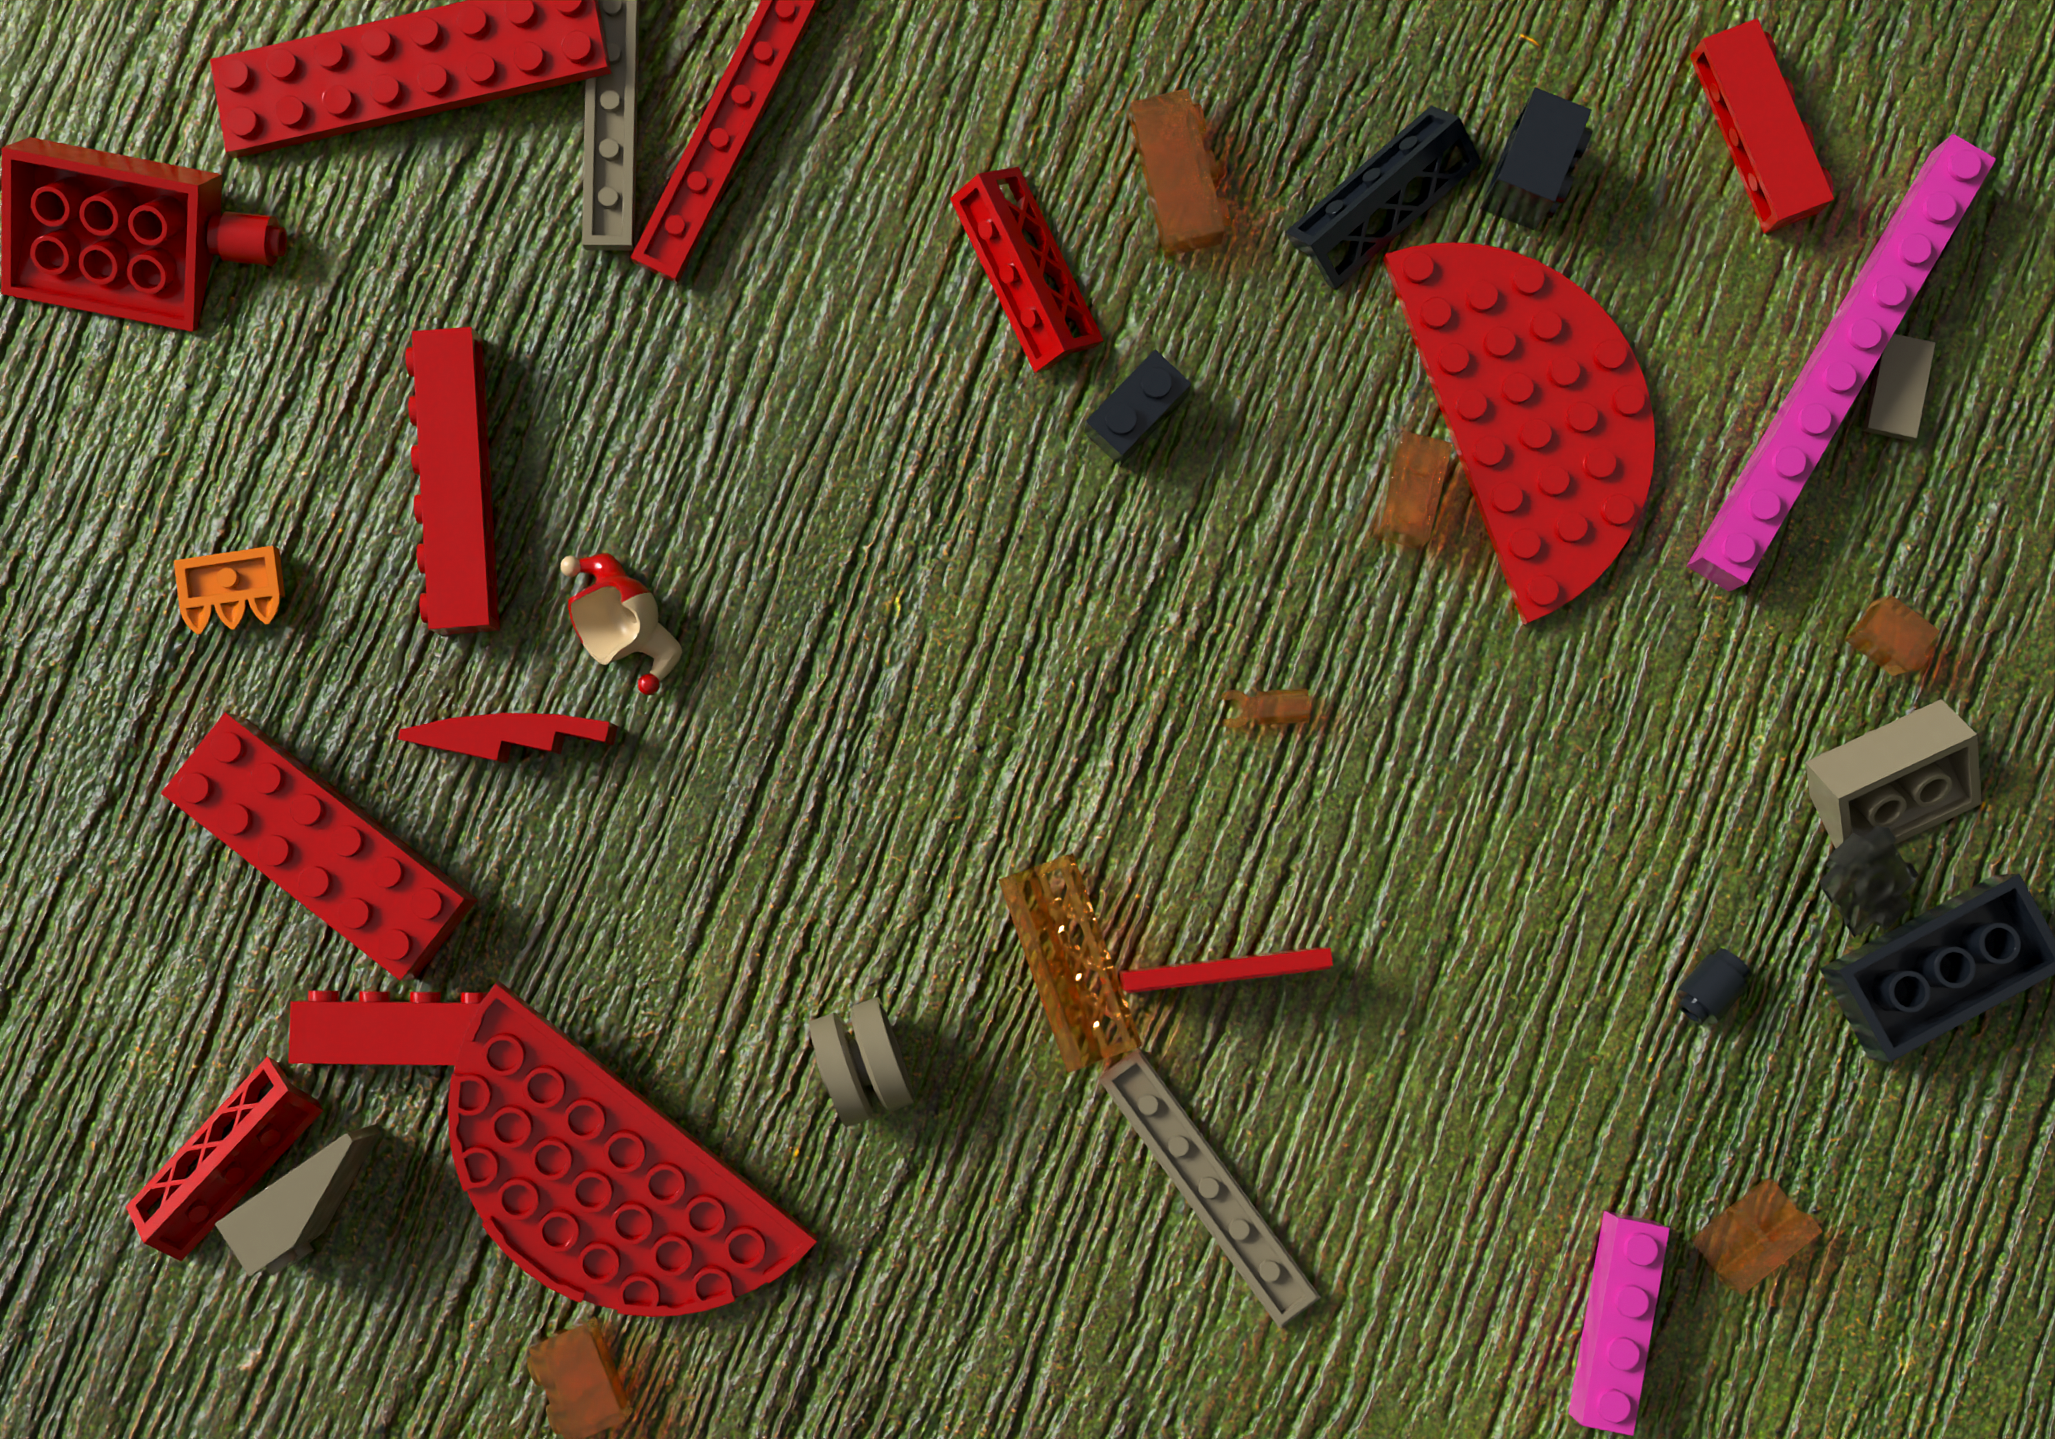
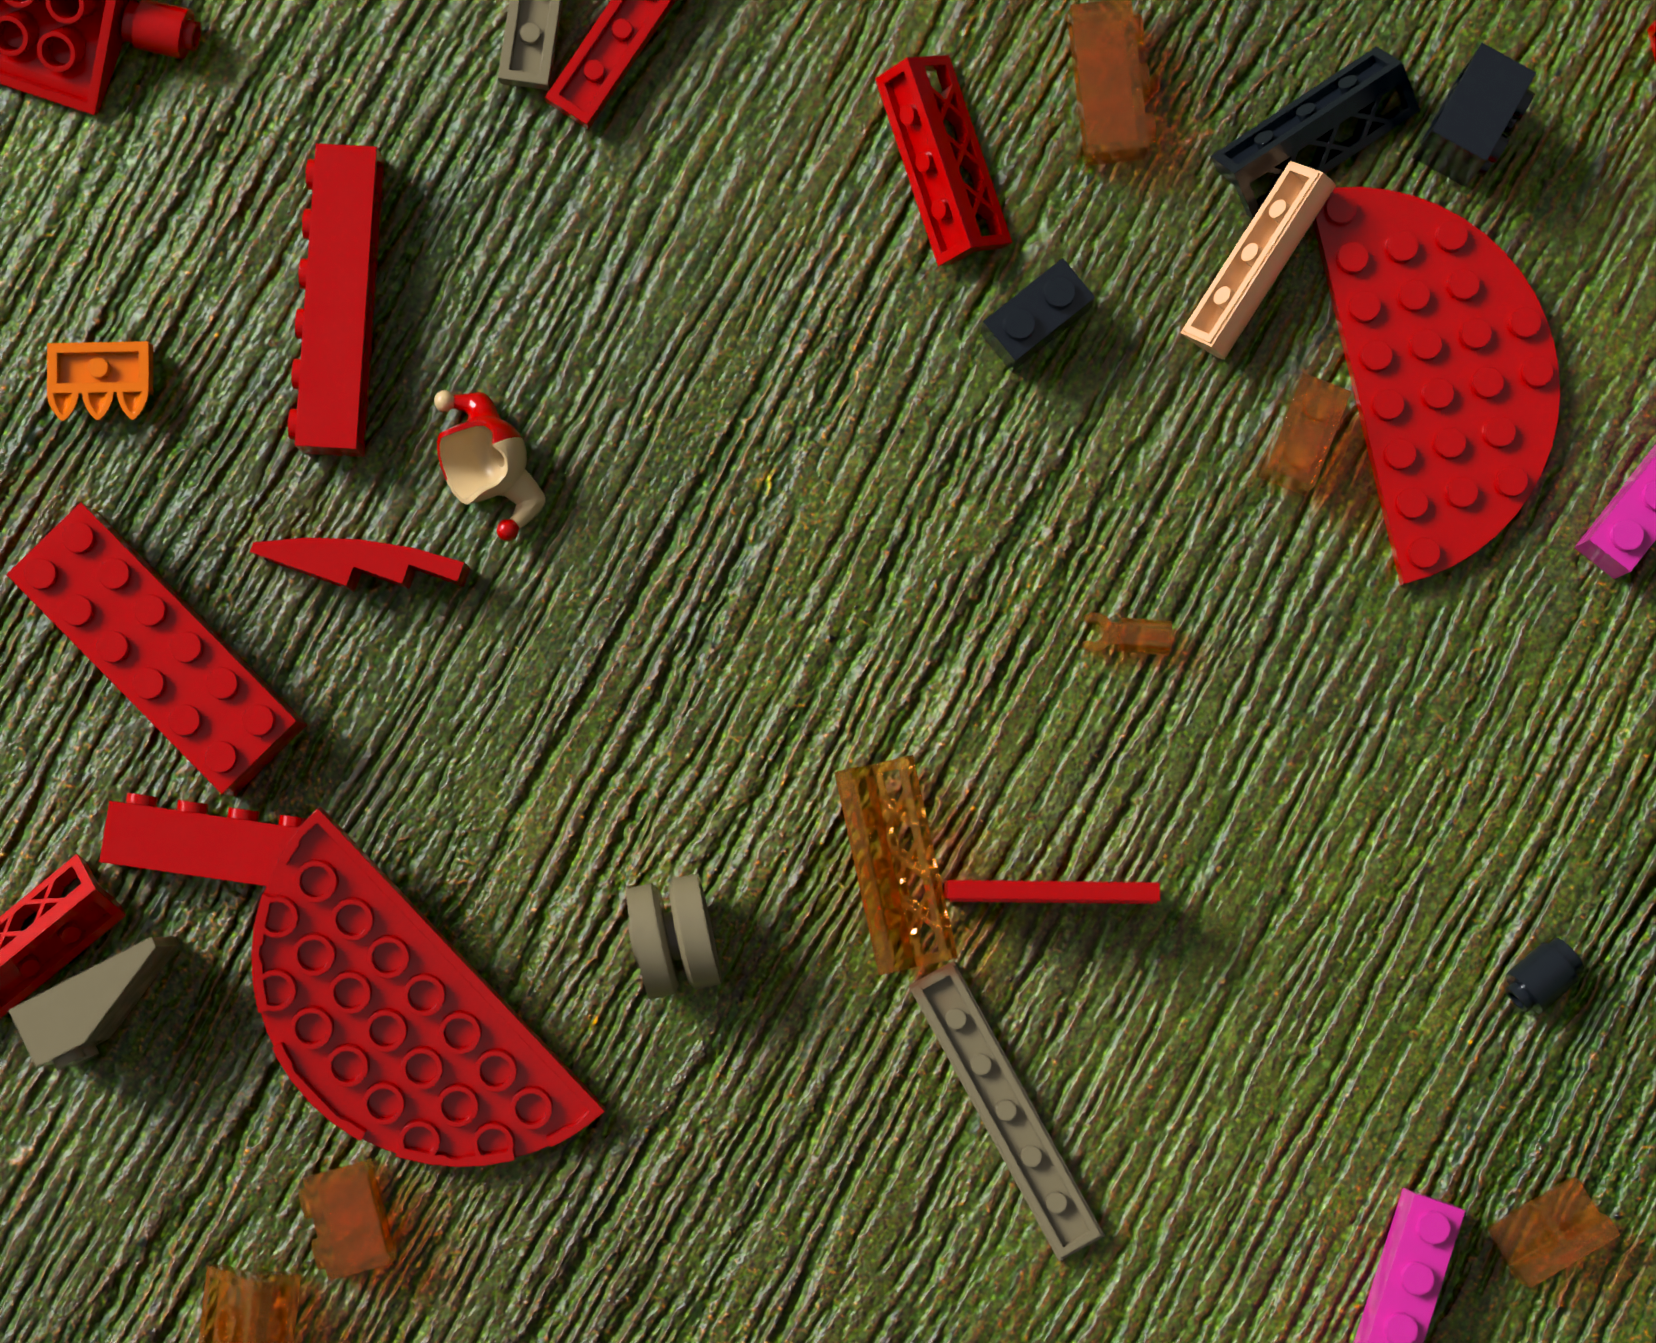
camera: 10 degrees right, 0 degrees up
none -> light nougat brick [1181,161,1336,359]

